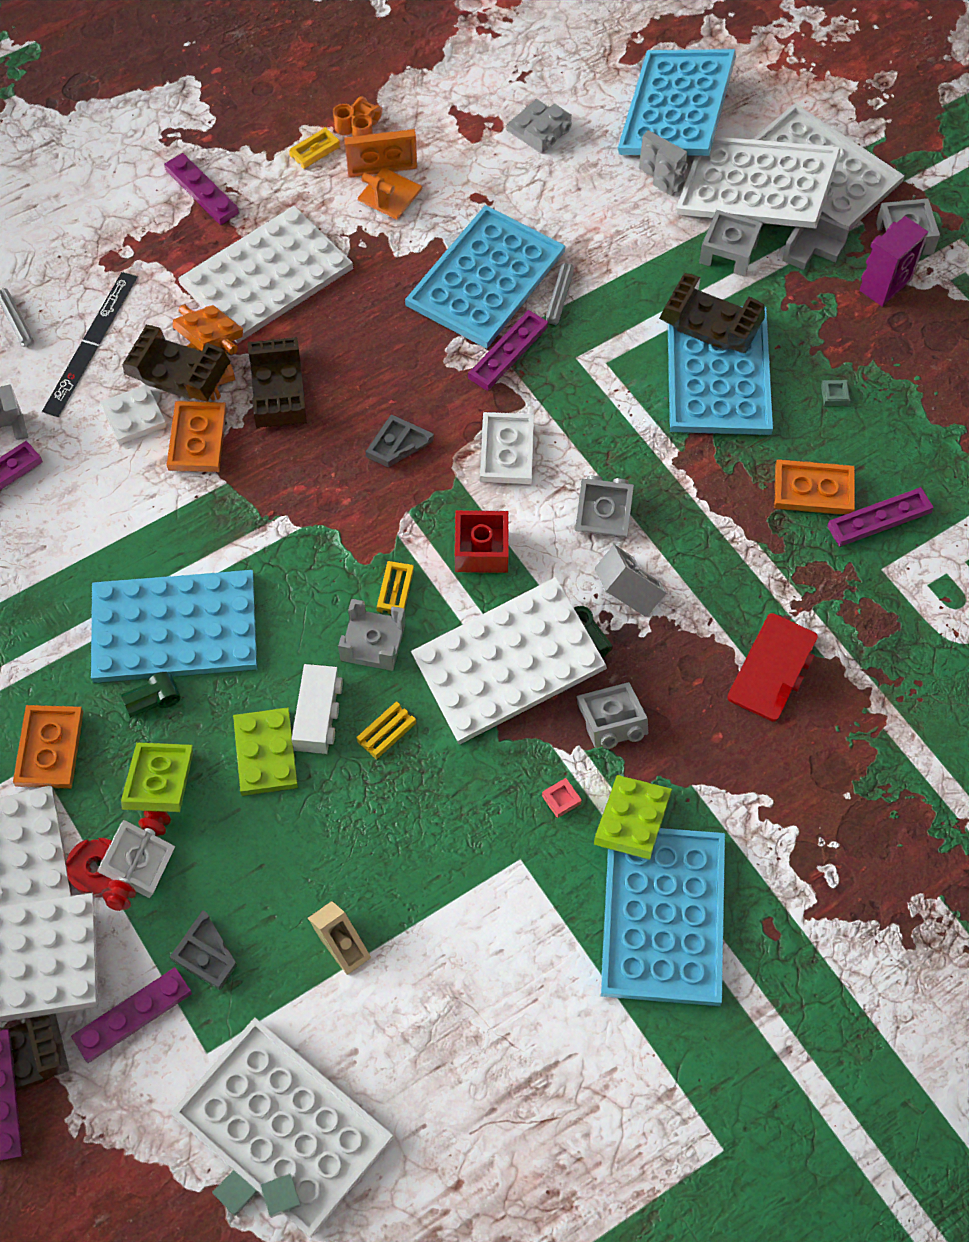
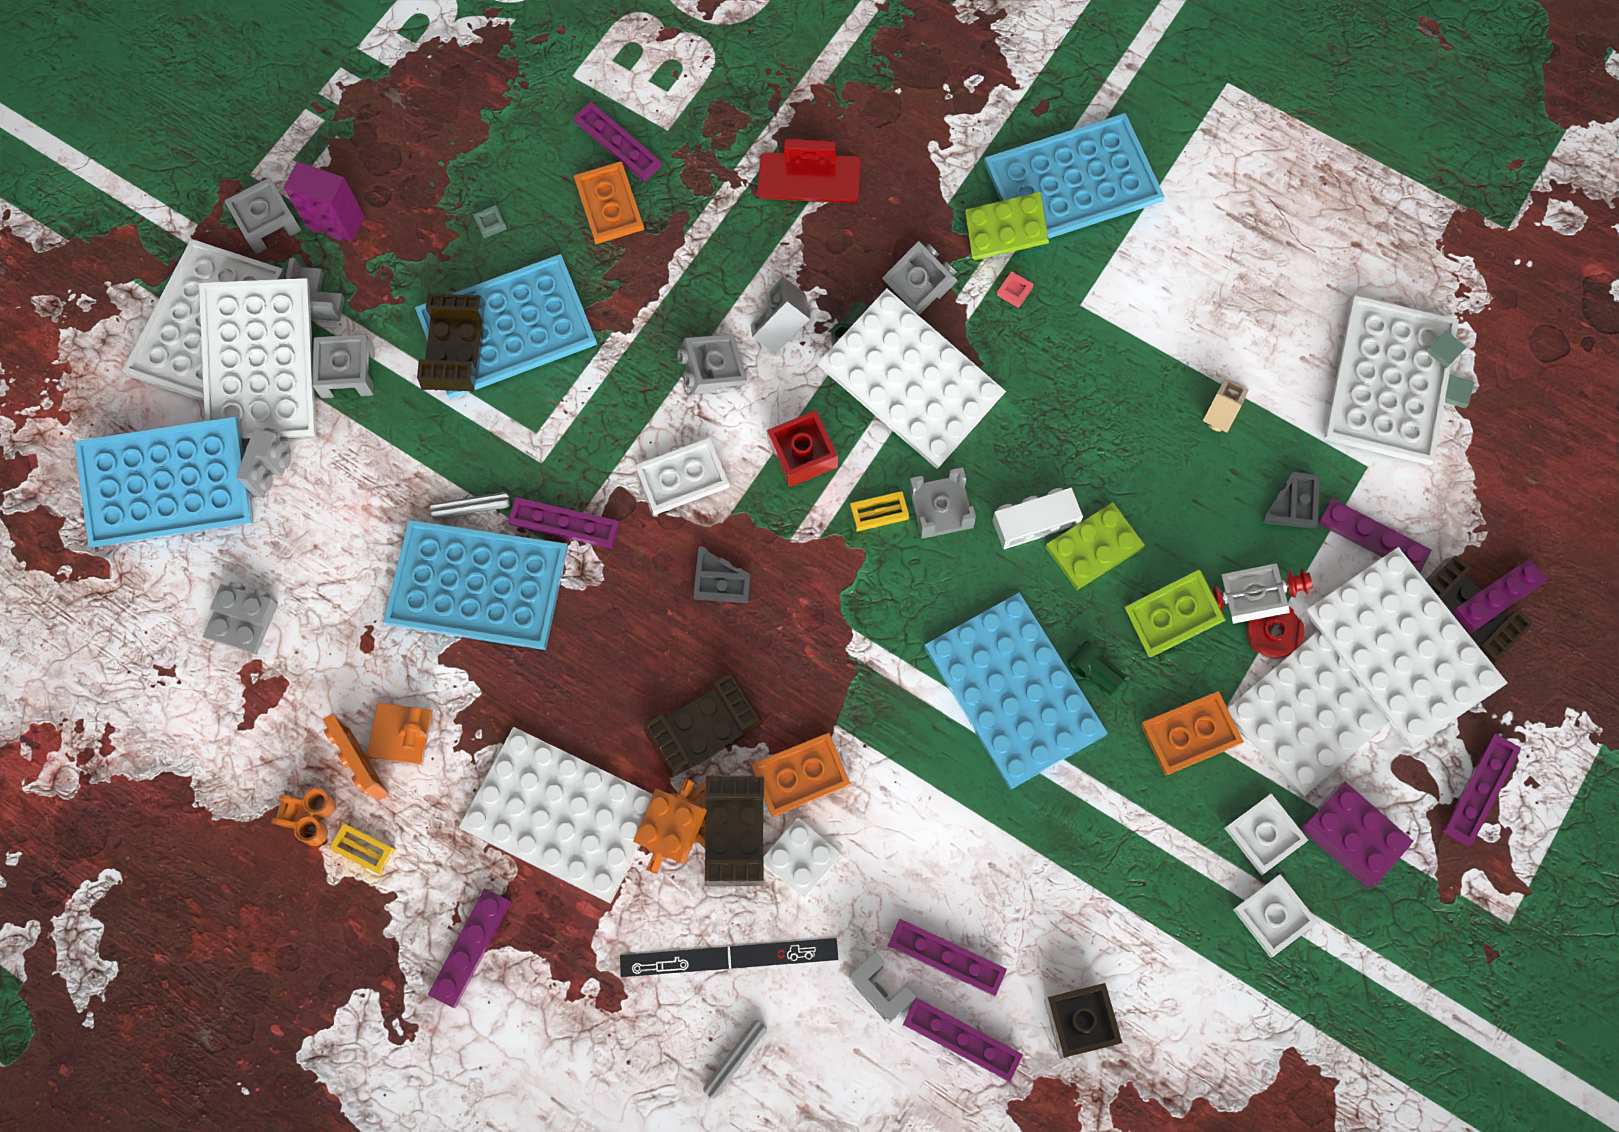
camera: 110 degrees left, 10 degrees up
yellow tile [357,701,416,760] -> none

